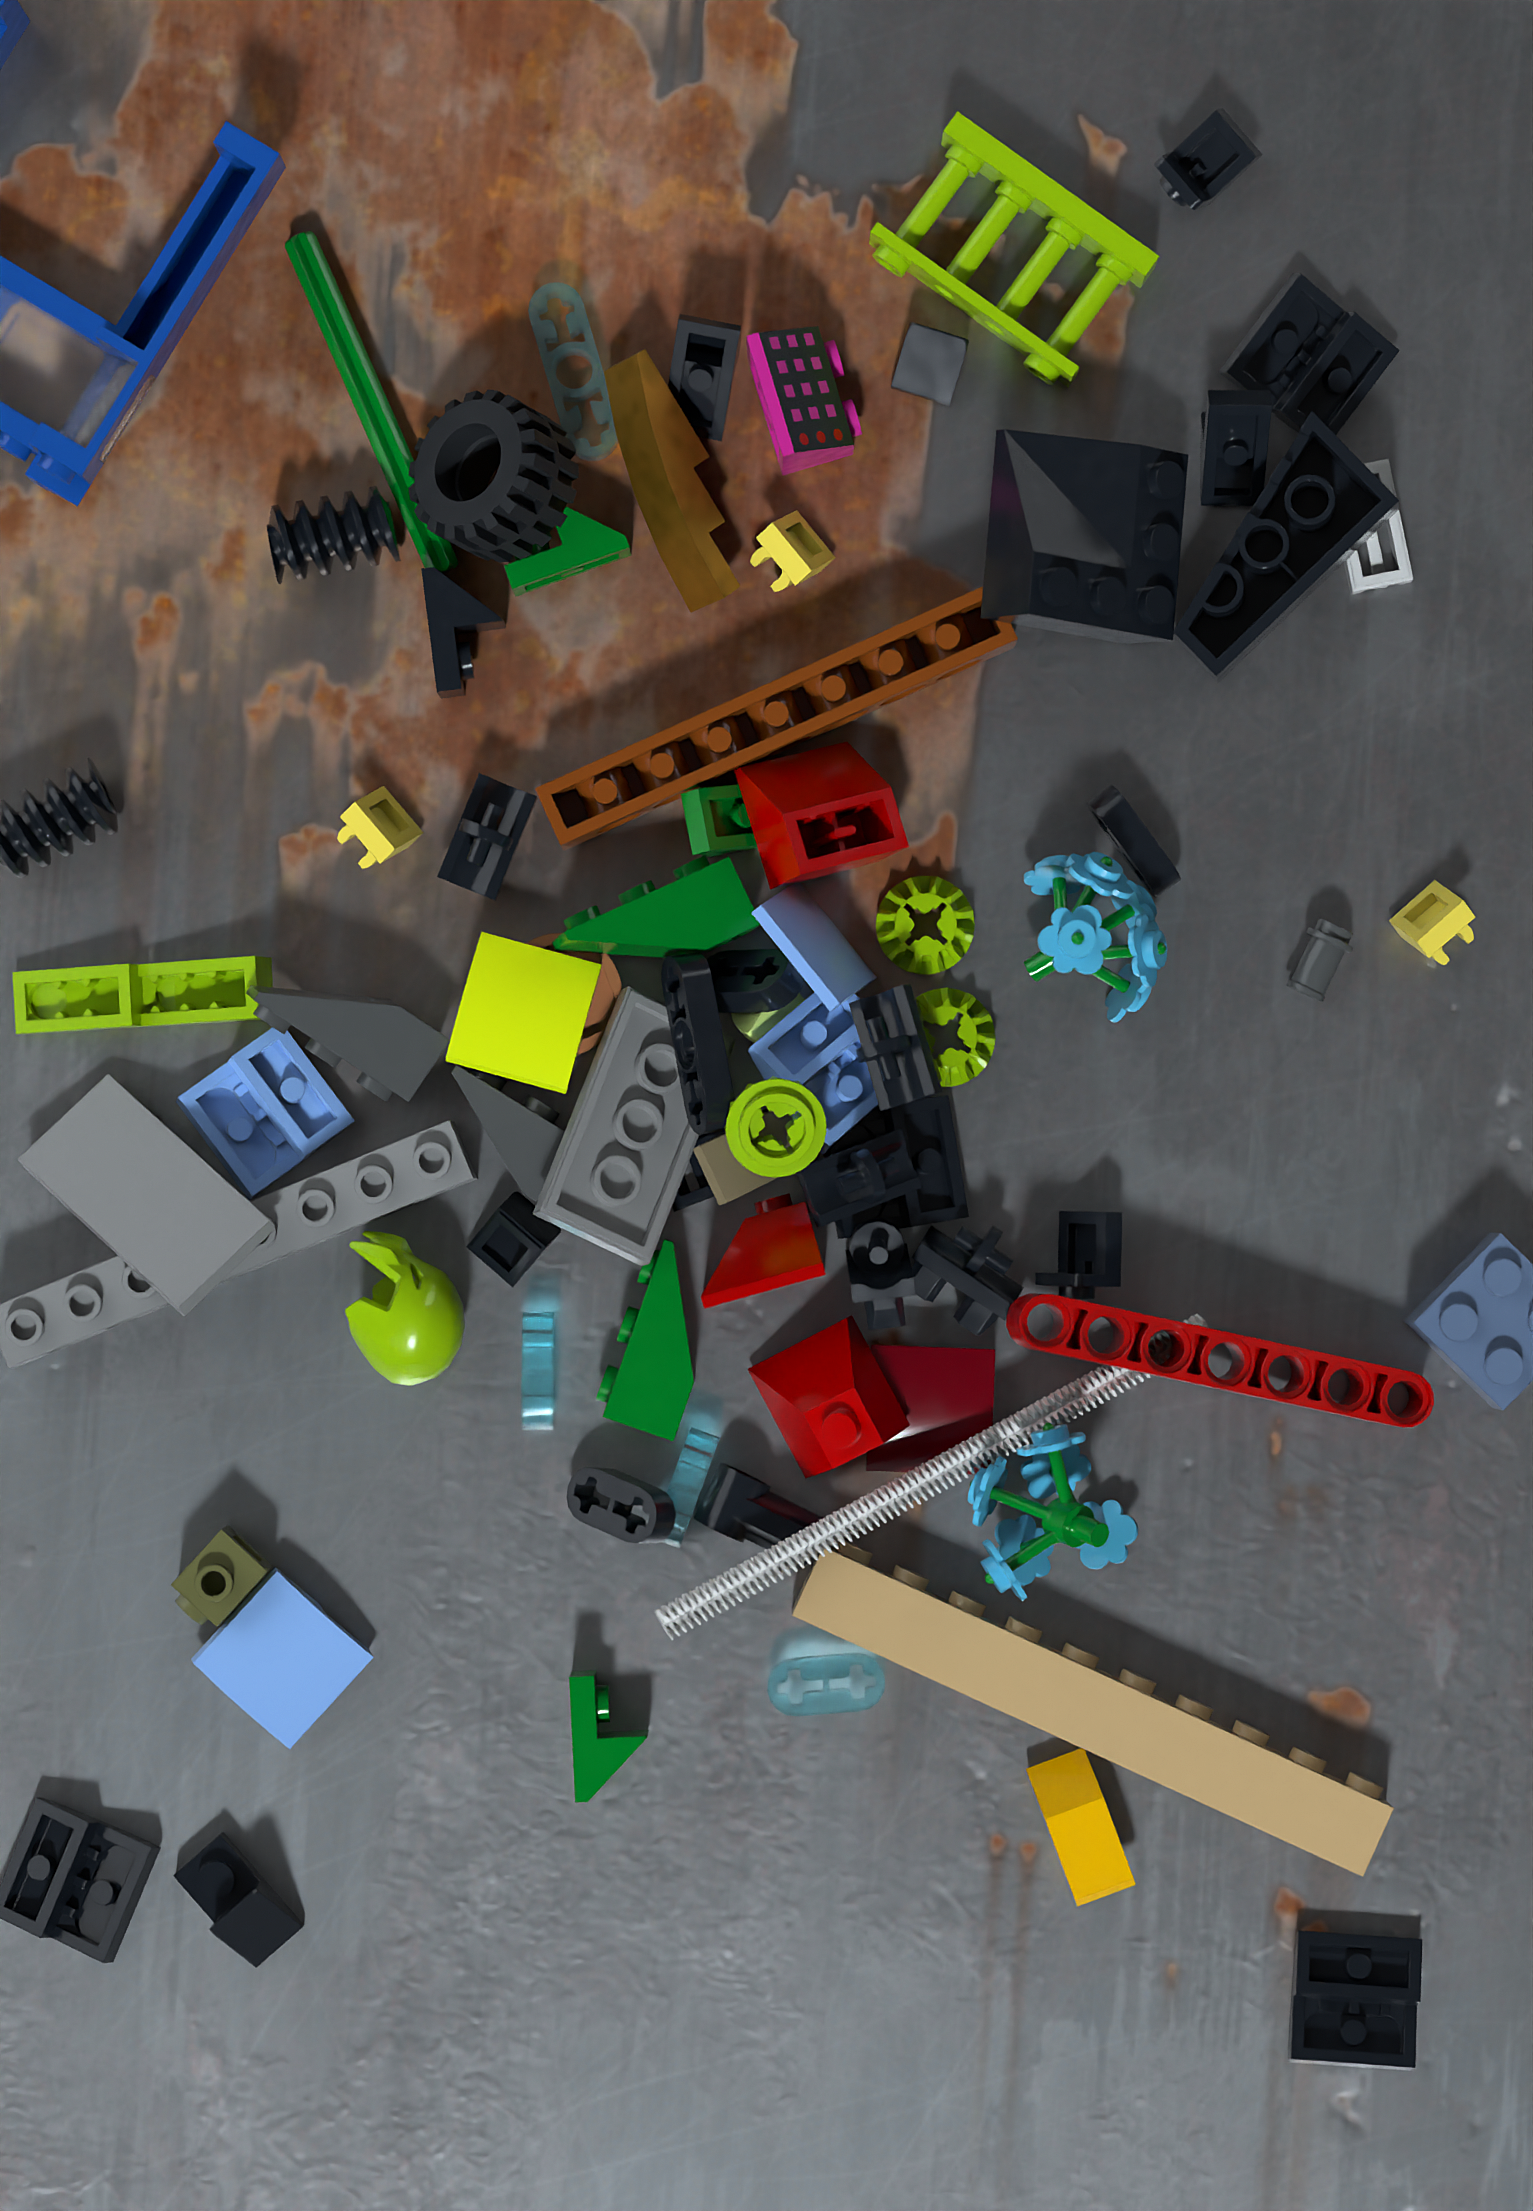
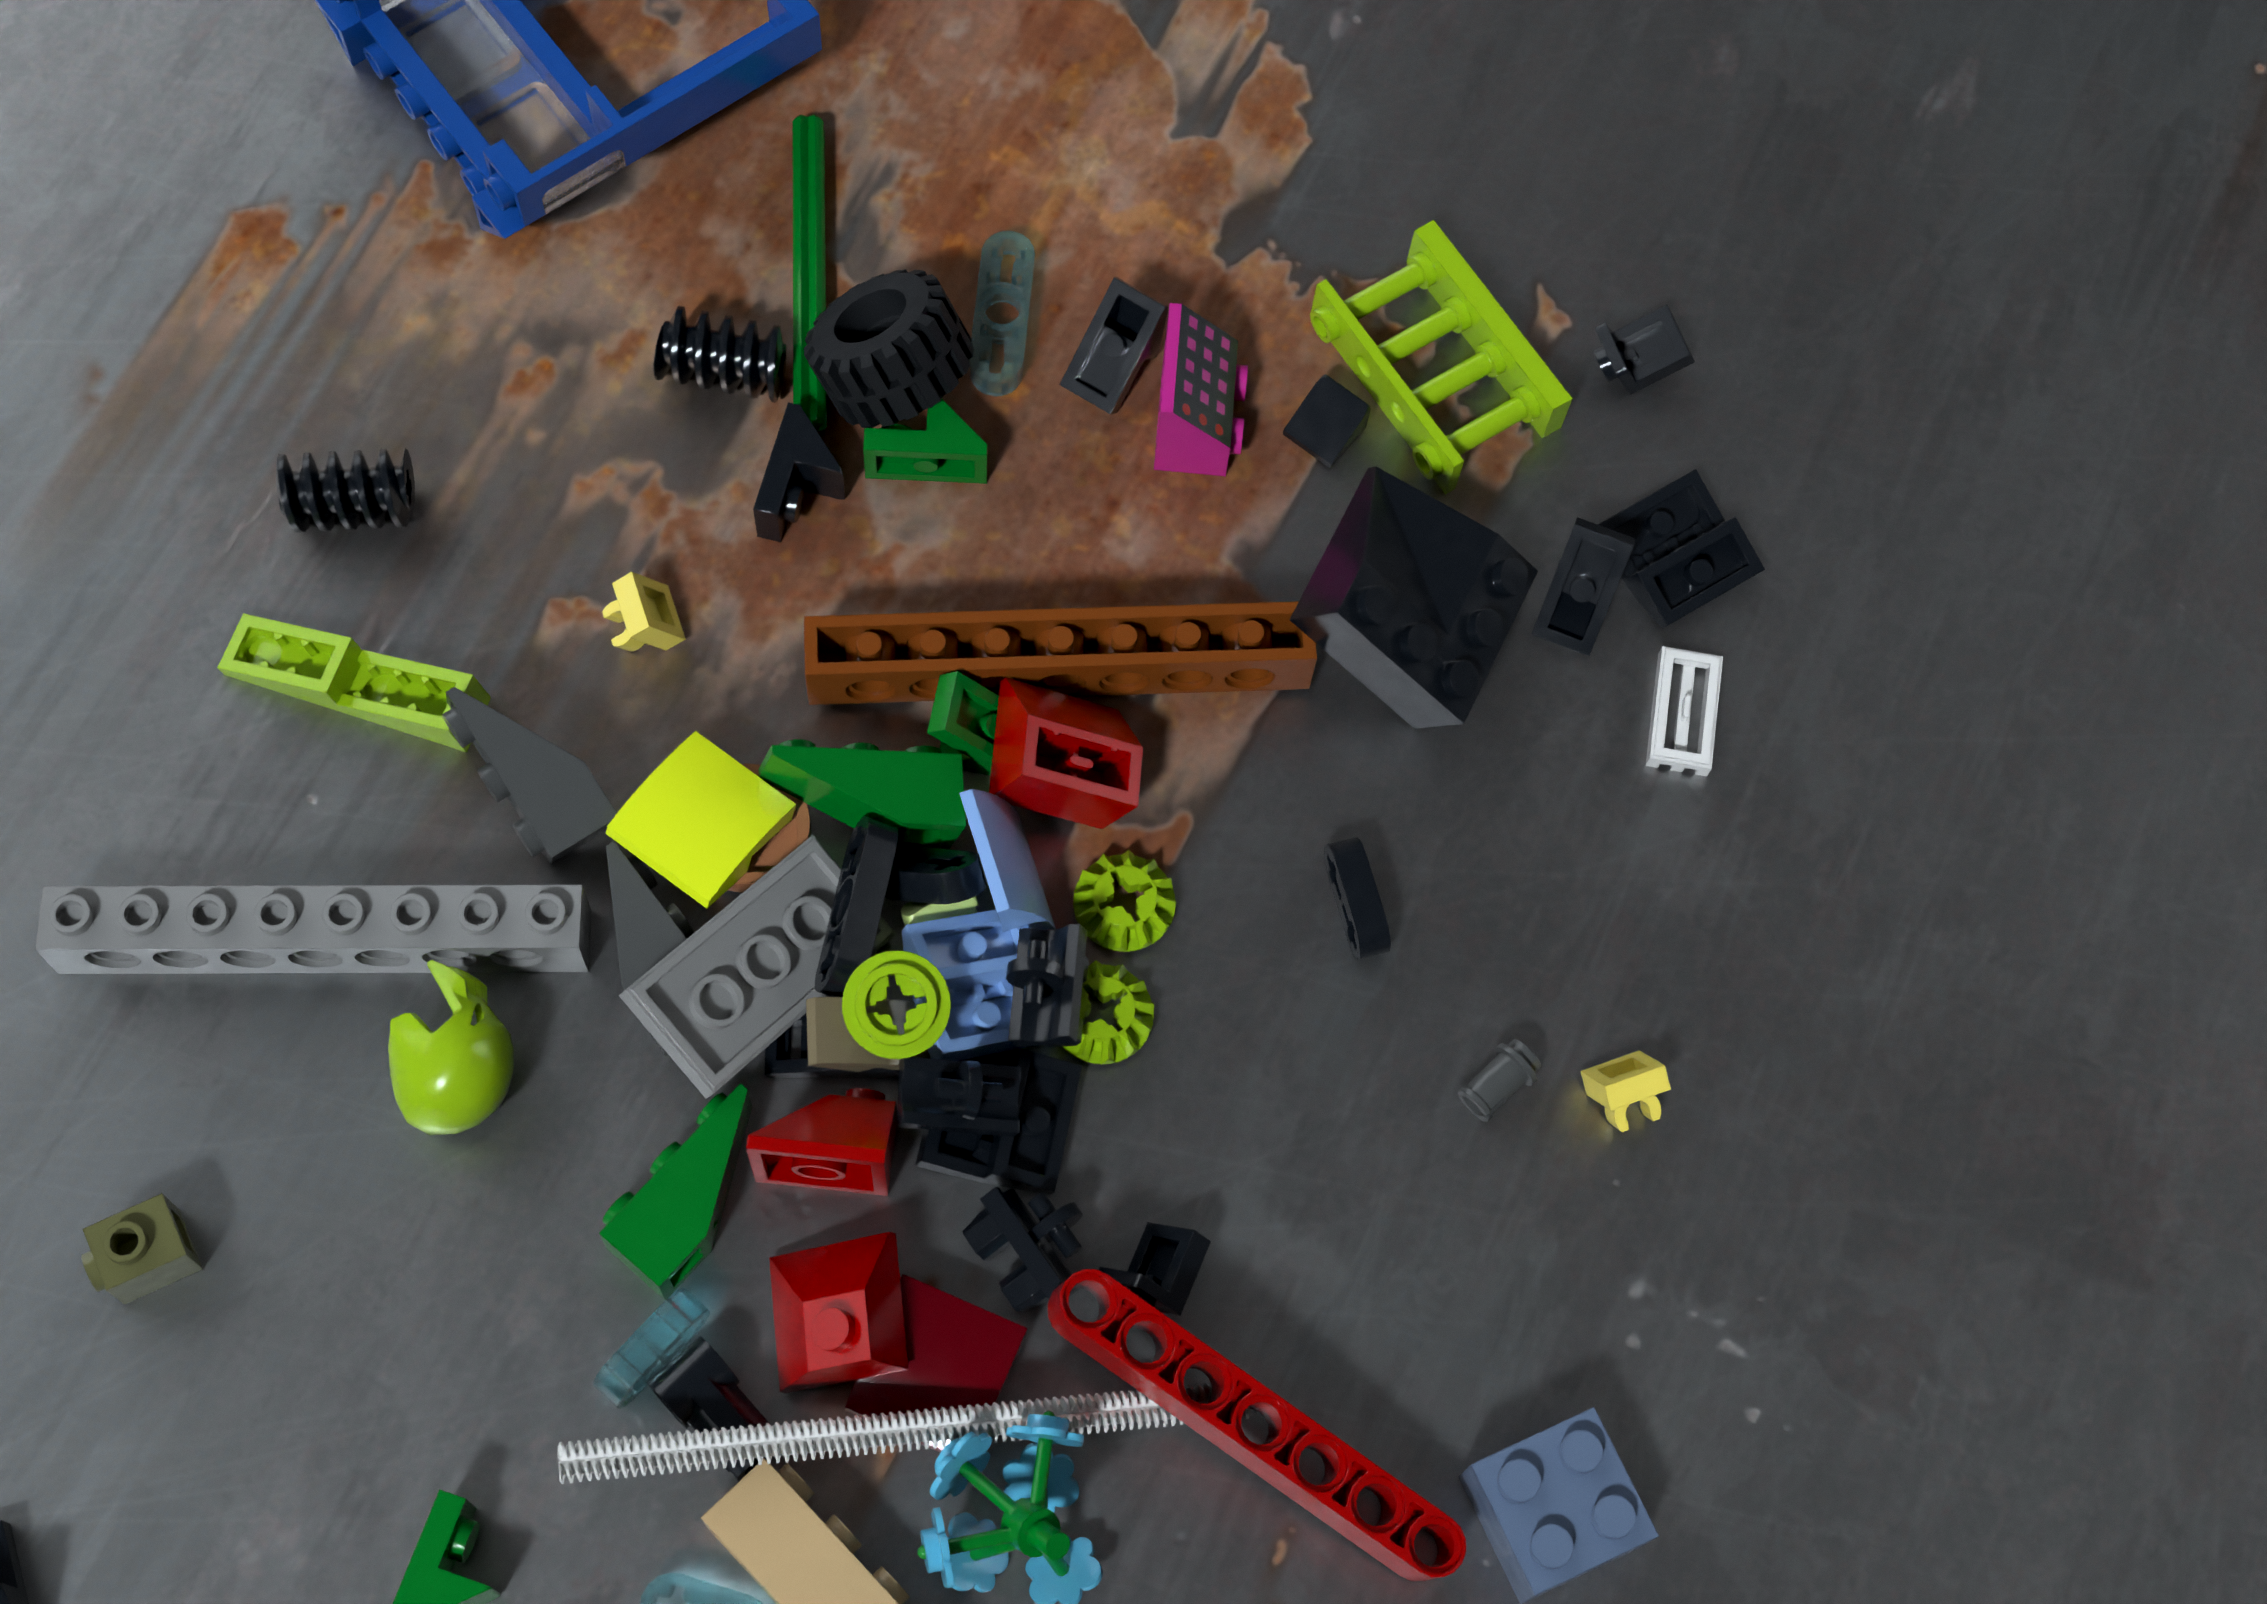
camera: 10 degrees right, 20 degrees down
light grey tile [18,1074,275,1317] -> none
light blue slope [175,1027,354,1200] -> none
light blue slope [191,1567,374,1749] -> none
black hips [437,773,538,901] -> none
black slope [466,1191,561,1287] -> none
clear light blue beam [521,1312,556,1430] -> none
black beam [566,1467,676,1544] -> none
pearl gold slope [604,349,741,613] -> none
light yellow tile [750,510,836,592] -> none
black hips [845,1218,916,1330] -> none
medium azure plant [1023,852,1167,1023] -> none
black wedge [1173,411,1399,683] -> none

